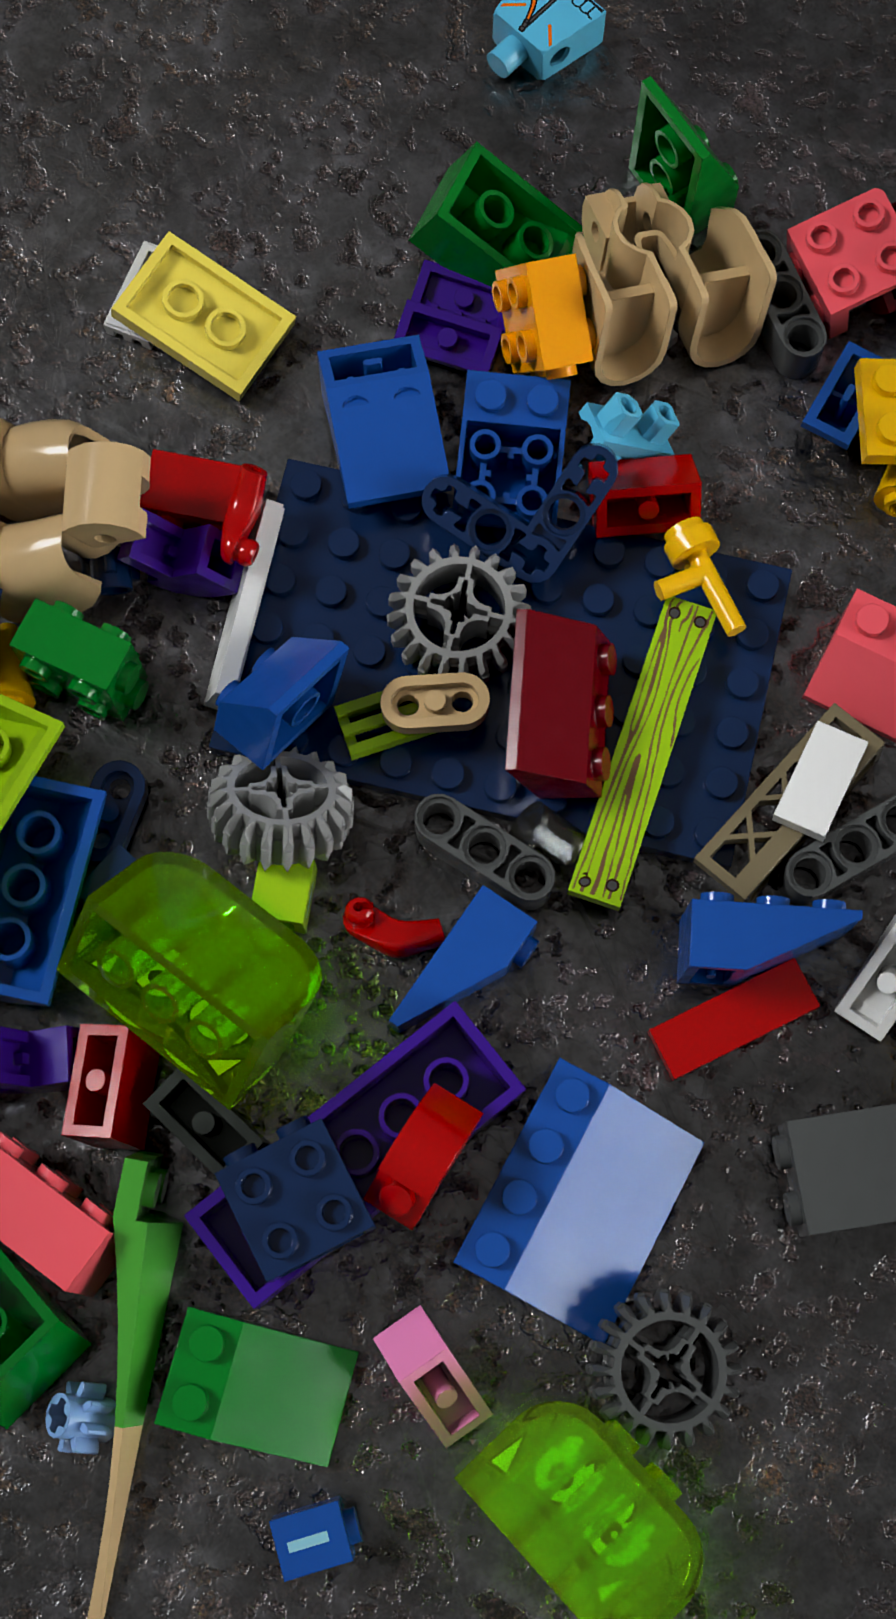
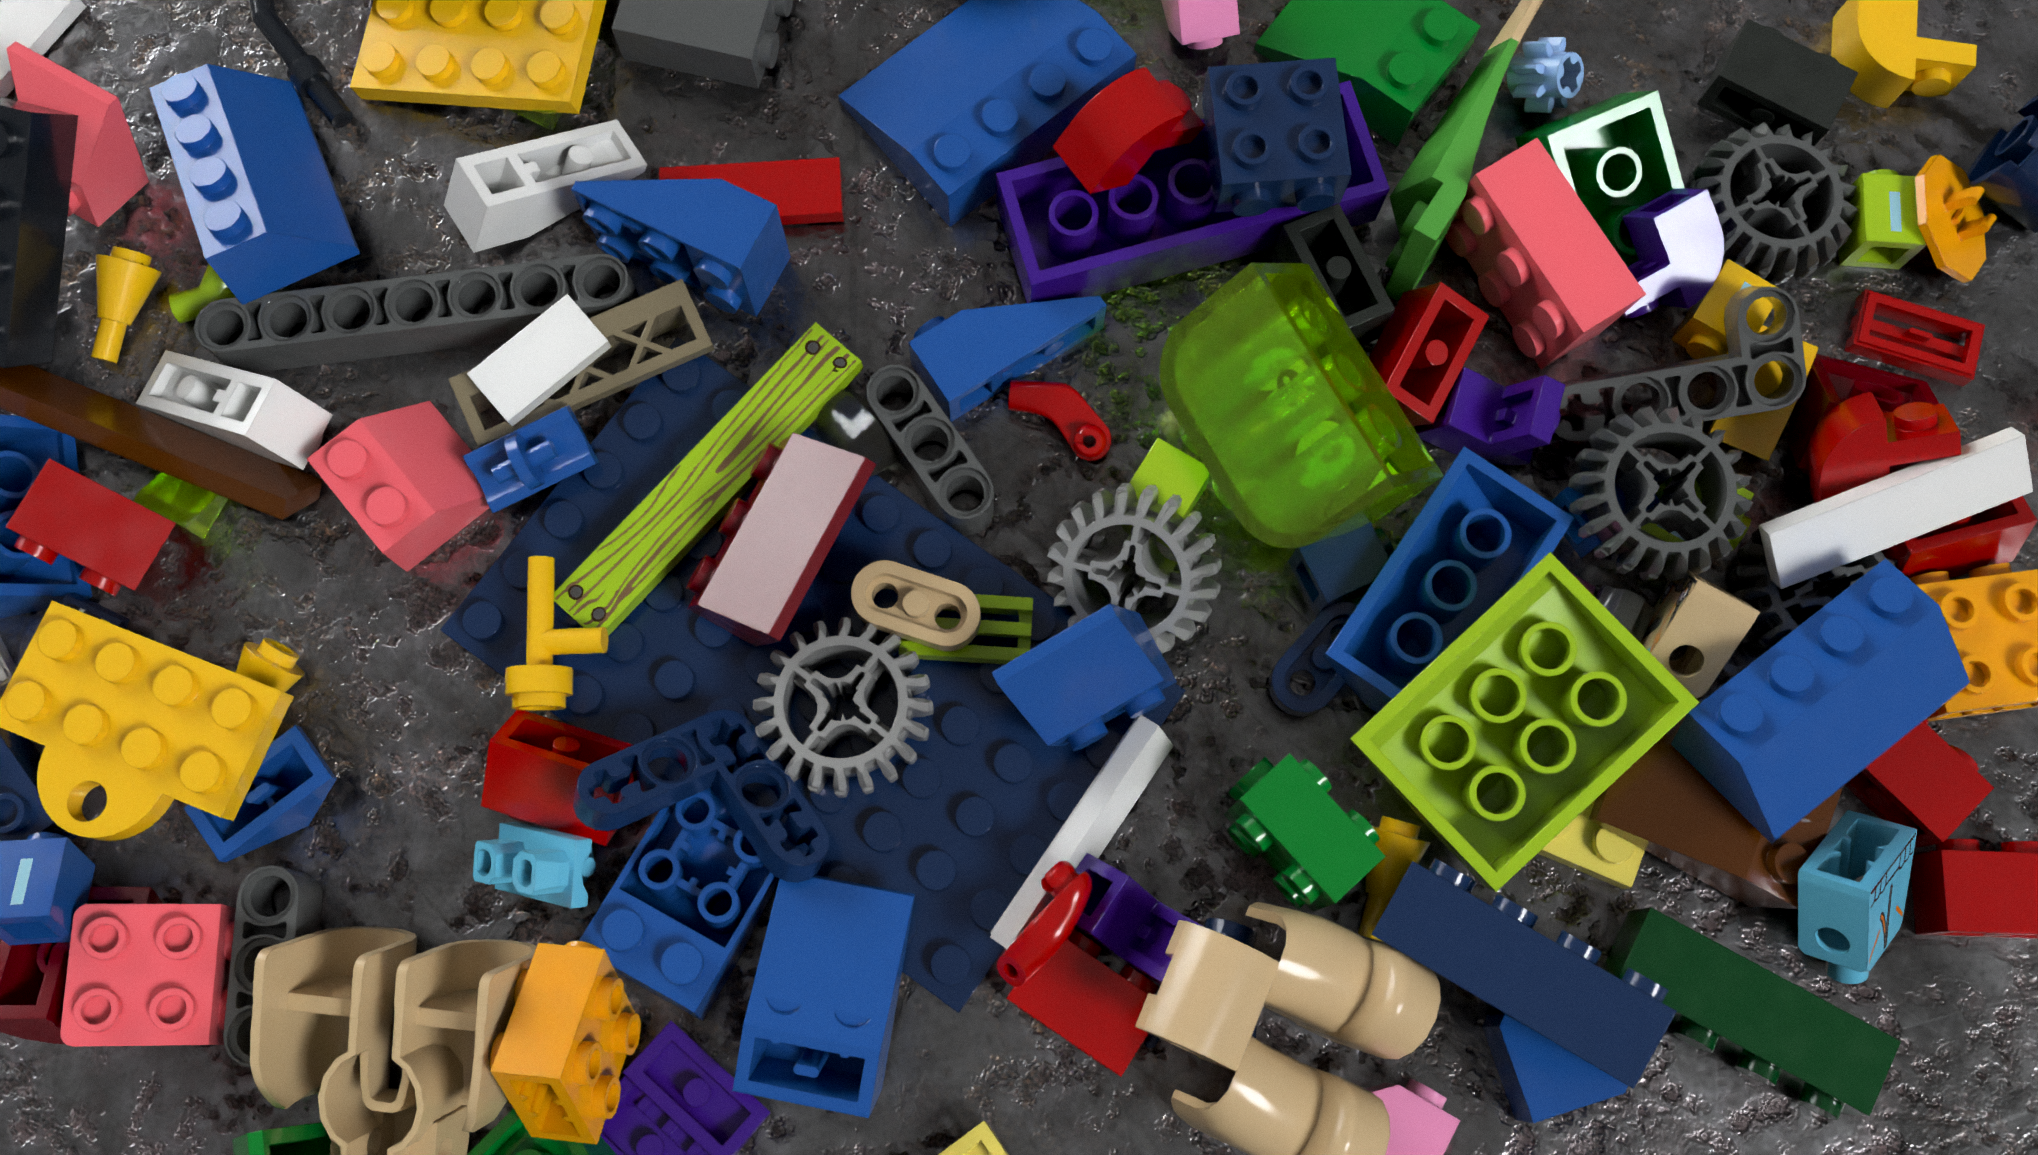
camera: 160 degrees left, 0 degrees up
none -> blue hips [463,405,599,513]

